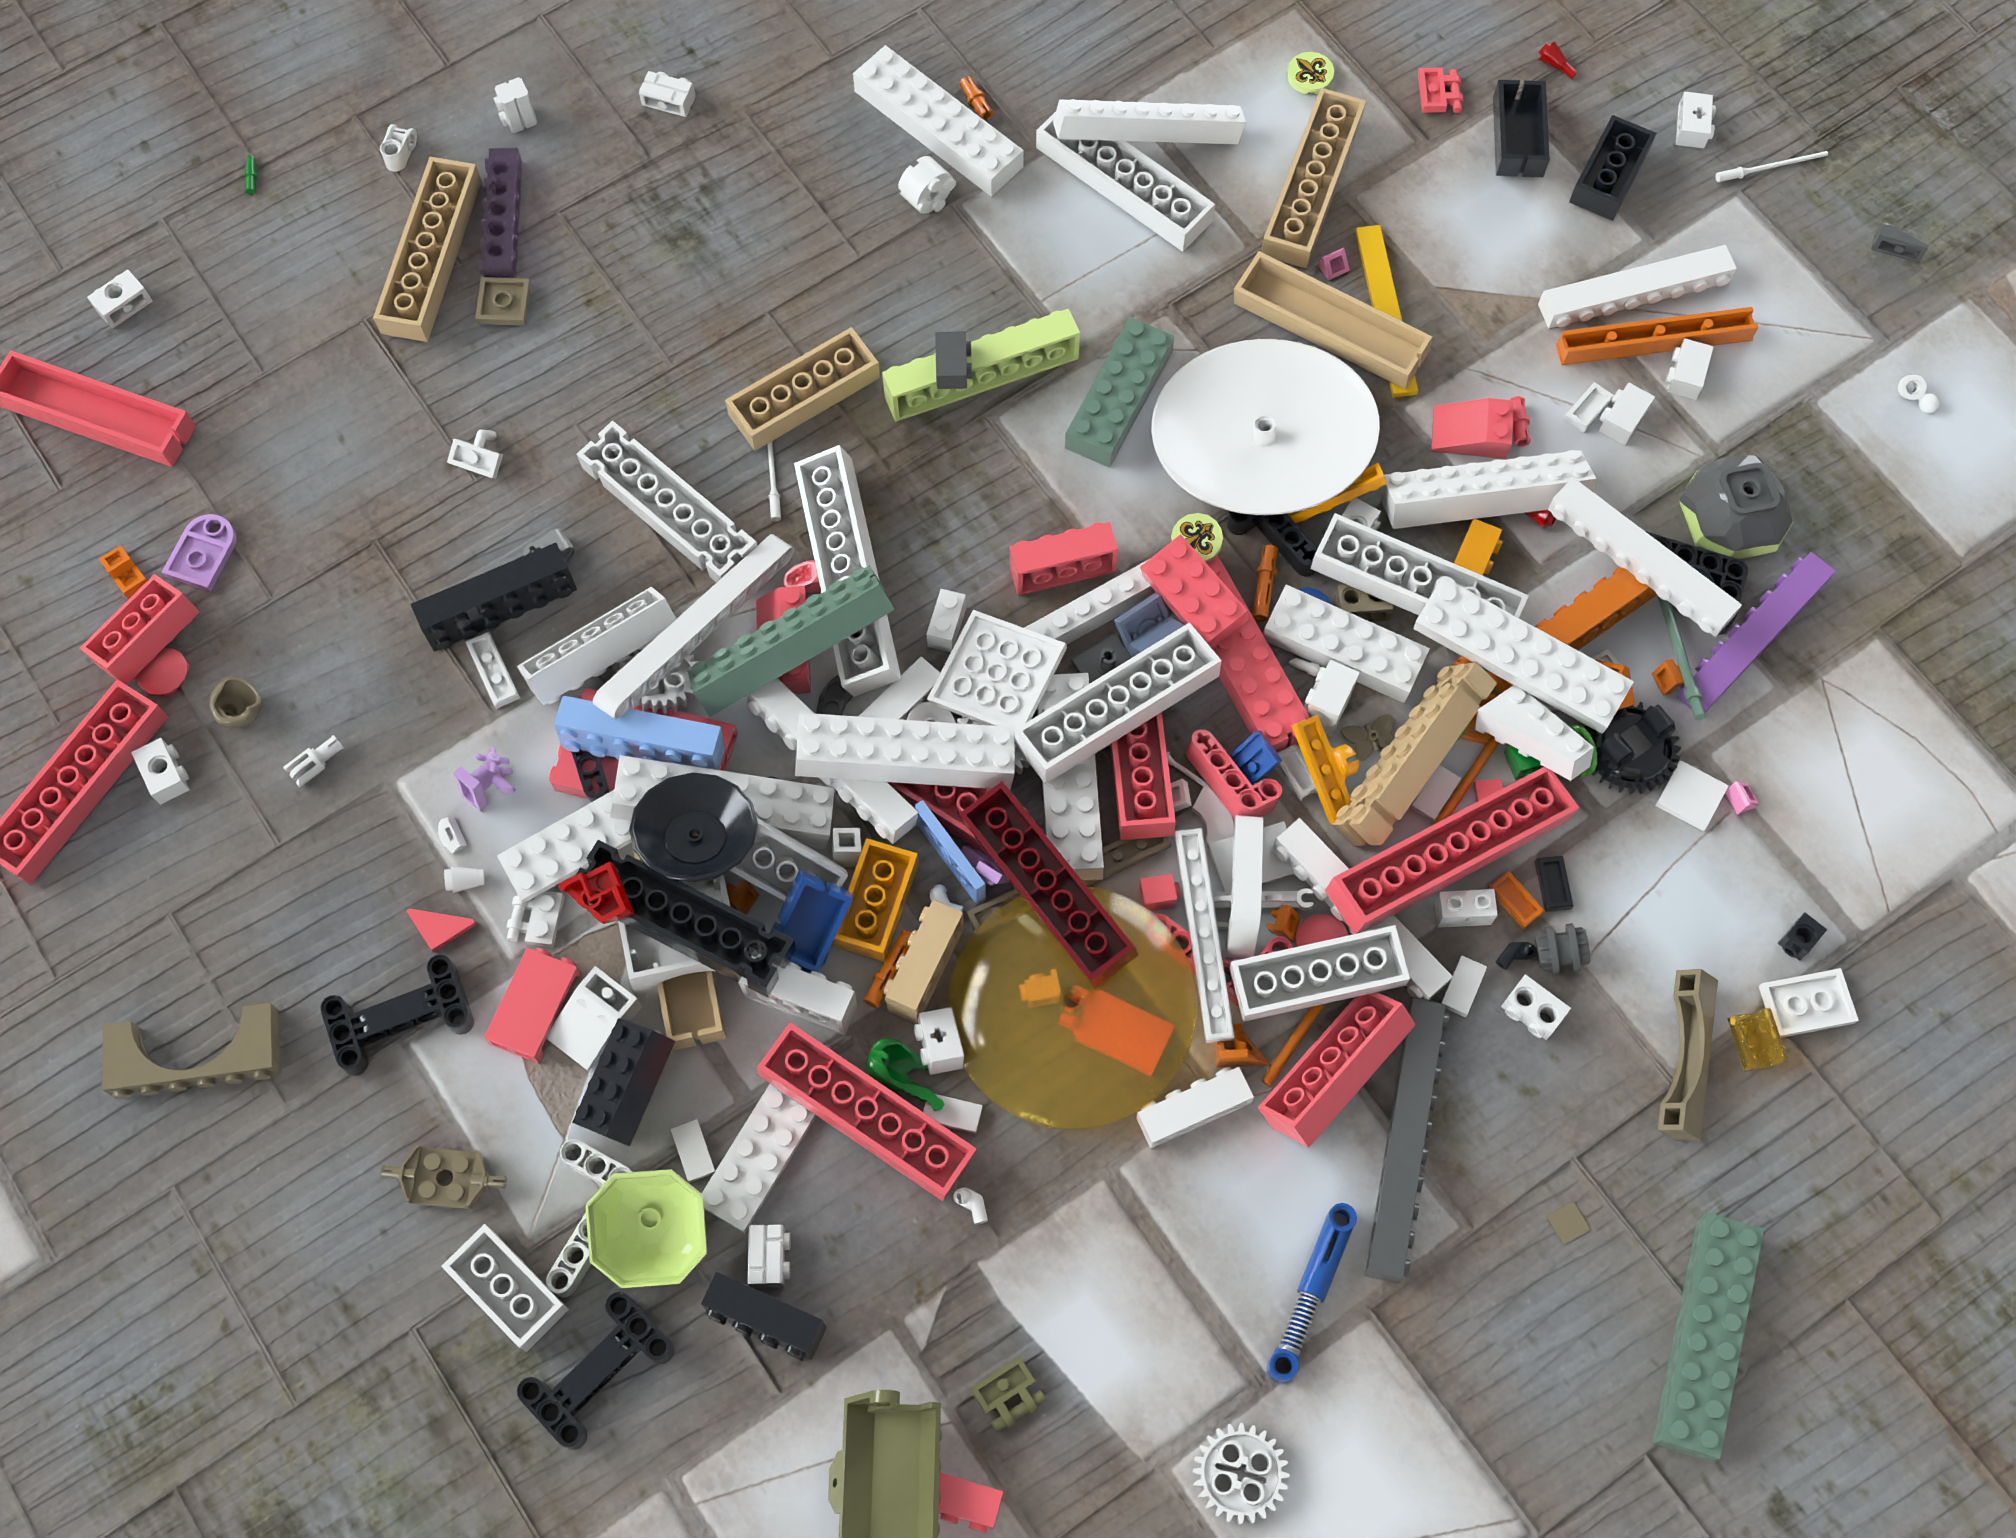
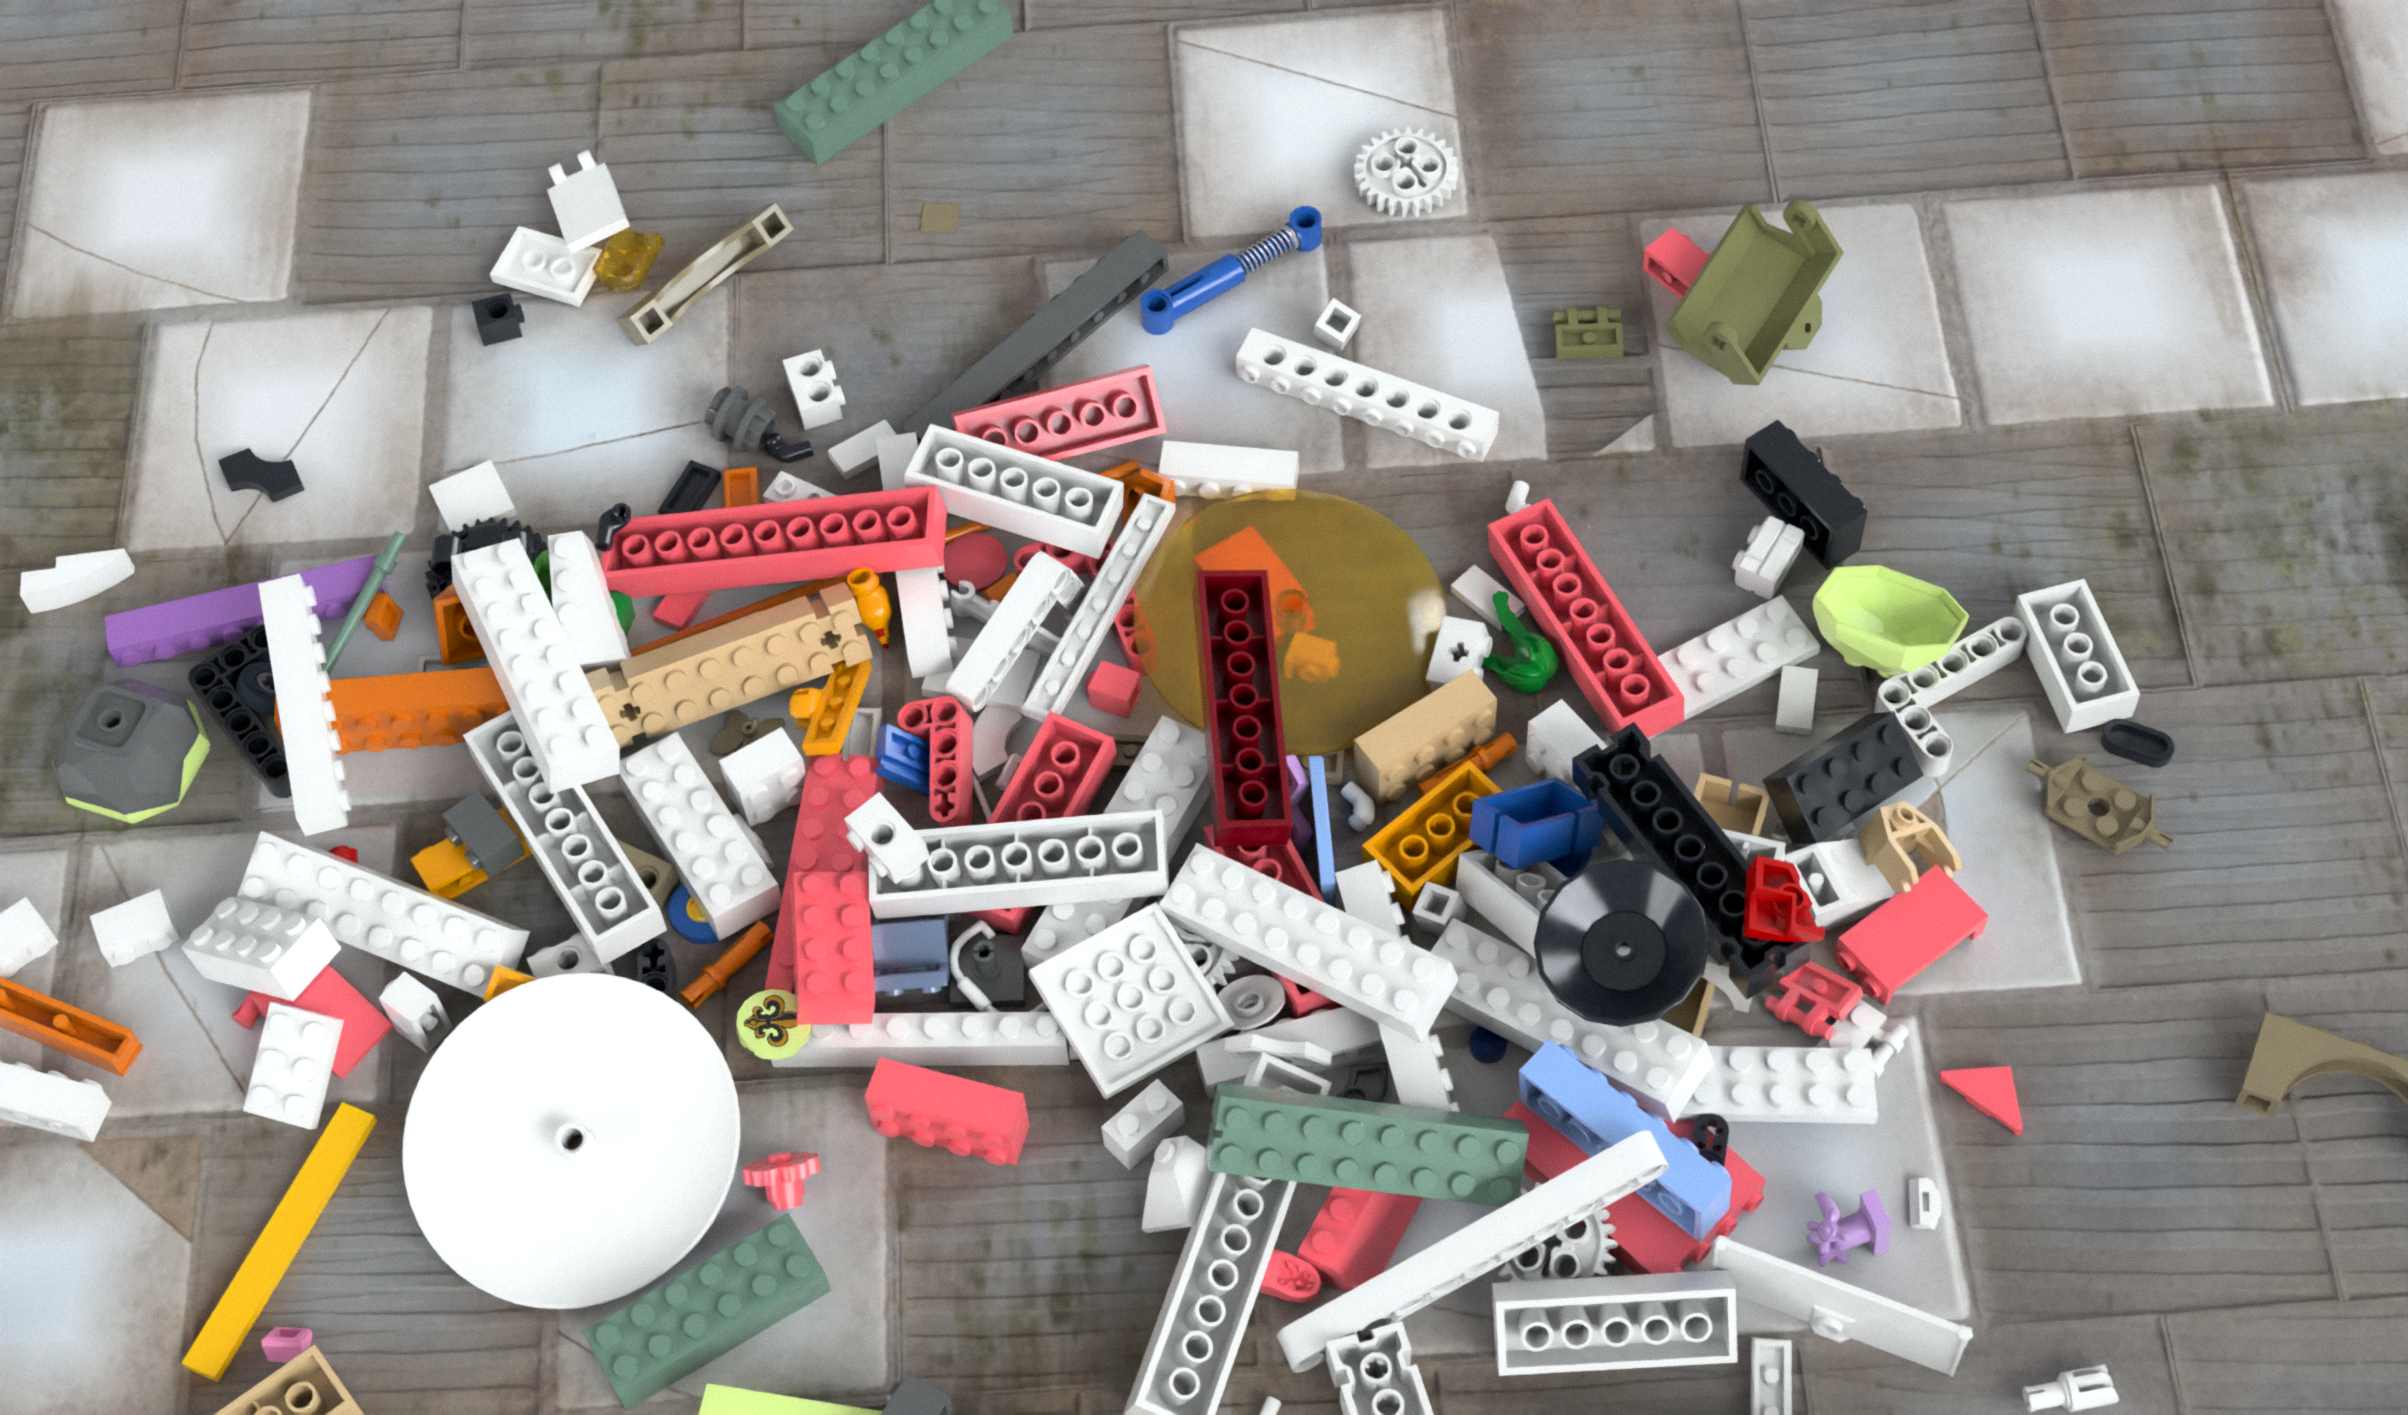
camera: 145 degrees left, 10 degrees down
black beam [320,954,474,1076] -> none
white cone [444,866,484,893] -> none
black beam [517,1292,674,1450] -> none
tan piece [1234,251,1432,390] -> none
white tile [1564,382,1614,433] -> none
bright pink slope [1725,781,1759,815] -> none
none -> white slope [20,549,135,613]
none -> white brick [181,896,341,1001]
none -> black tile [218,448,305,503]
none -> white plate [243,1002,344,1130]
none -> white brick [379,971,453,1054]
none -> dark grey brick [442,789,525,879]
none -> white tile [547,149,630,254]
none -> black arm [595,503,631,552]
none -> coral plant [742,1151,820,1210]
none -> white brick [844,792,930,885]
none -> light orange animal [847,567,892,649]
none -> white piece [949,920,1049,1012]
none -> white slope [1141,1135,1214,1233]
none -> white tile [1224,1033,1332,1067]
none -> white brick [1236,327,1499,462]
none -> white brick [1313,298,1361,353]
none -> white door [1711,1235,1973,1377]
none -> coral plate [1765,961,1863,1040]
none -> tan piece [1858,800,1962,894]
none -> black tile [2101,719,2175,768]

